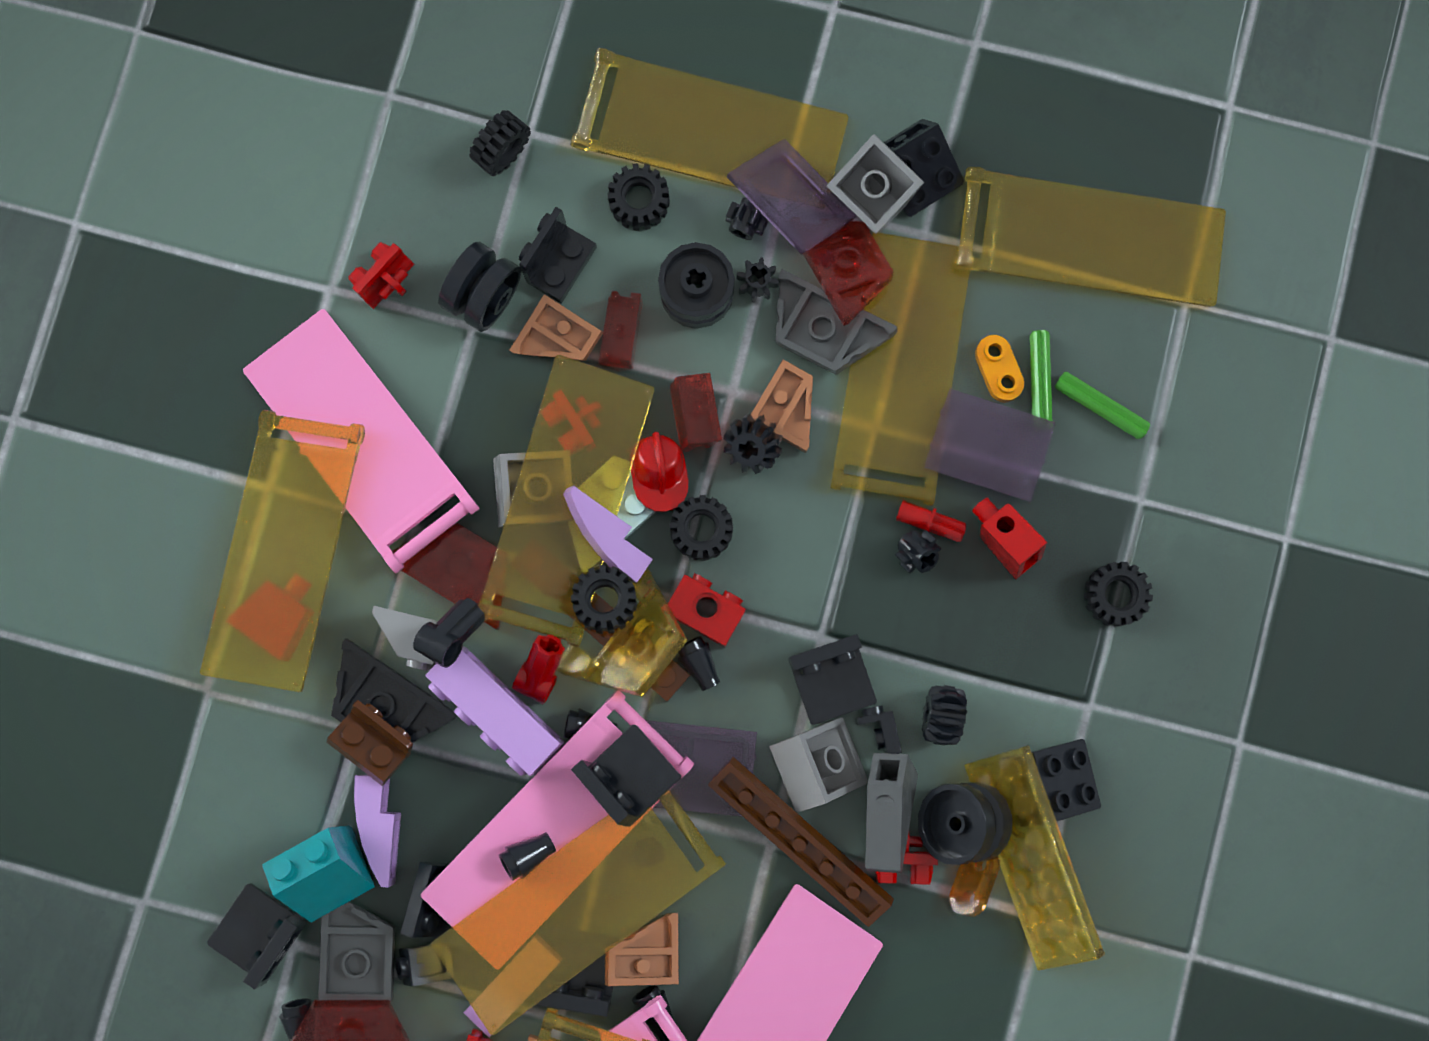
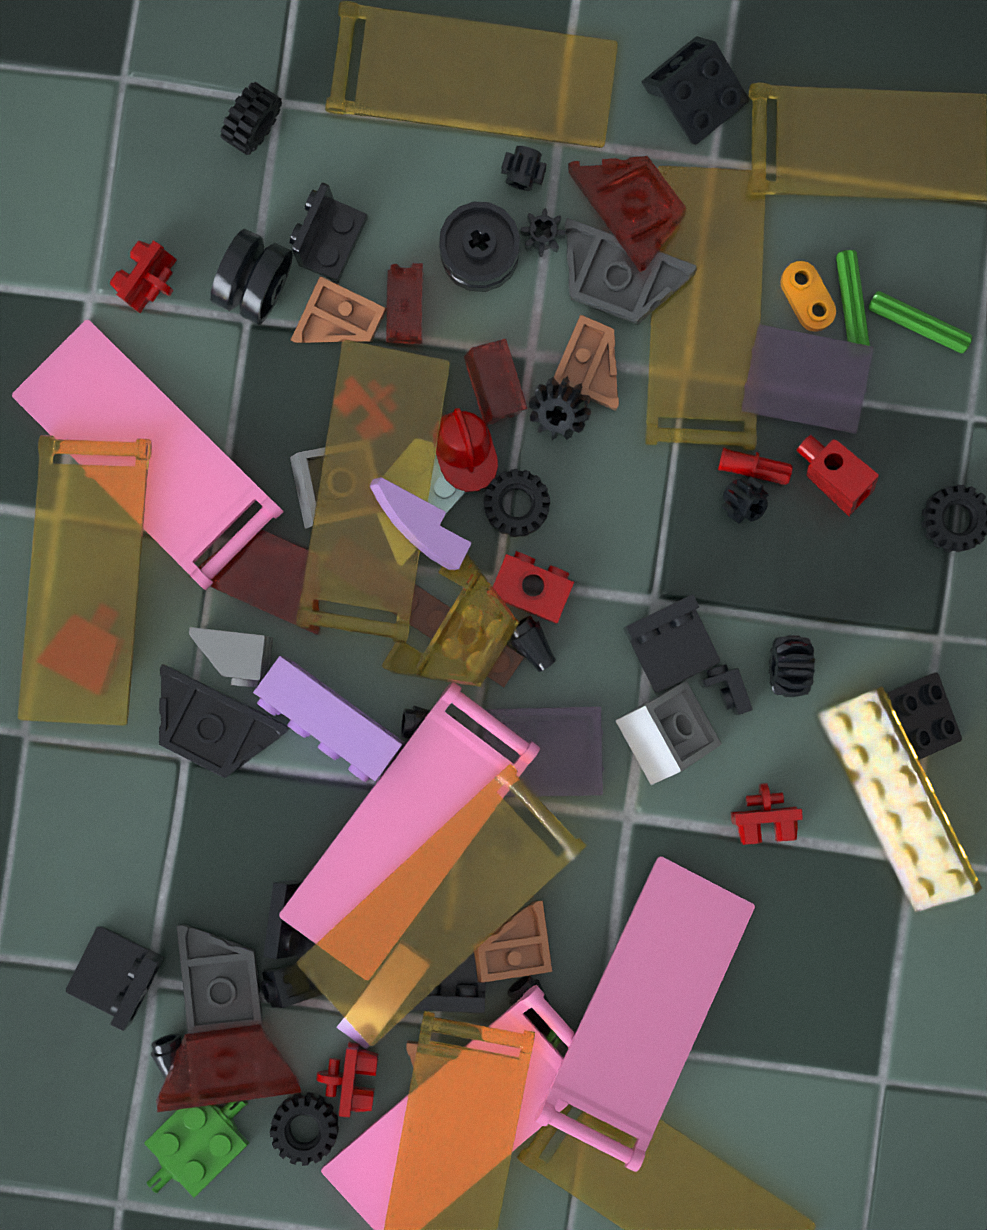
camera: 10 degrees left, 5 degrees up
teal slope [262,825,375,923] -> none
reddish brown bracket [327,700,413,786] -> none
lavender slope [354,774,401,888] -> none
black piece [413,598,485,668] -> none
black cone [499,832,556,881] -> none
red piece [512,634,565,705] -> none
black tyre [571,565,637,634] -> none
black bracket [571,725,681,827] -> none
black tyre [607,163,670,231] -> none
reddish brown plate [708,757,894,927] -> none
clear purple piece [727,139,857,255] -> none
light grey slope [827,134,924,234] -> none
dark grey slope [865,753,918,873] -> none
black wheel [918,782,1012,865] -> none
clear orange plate [949,856,1000,917] -> none

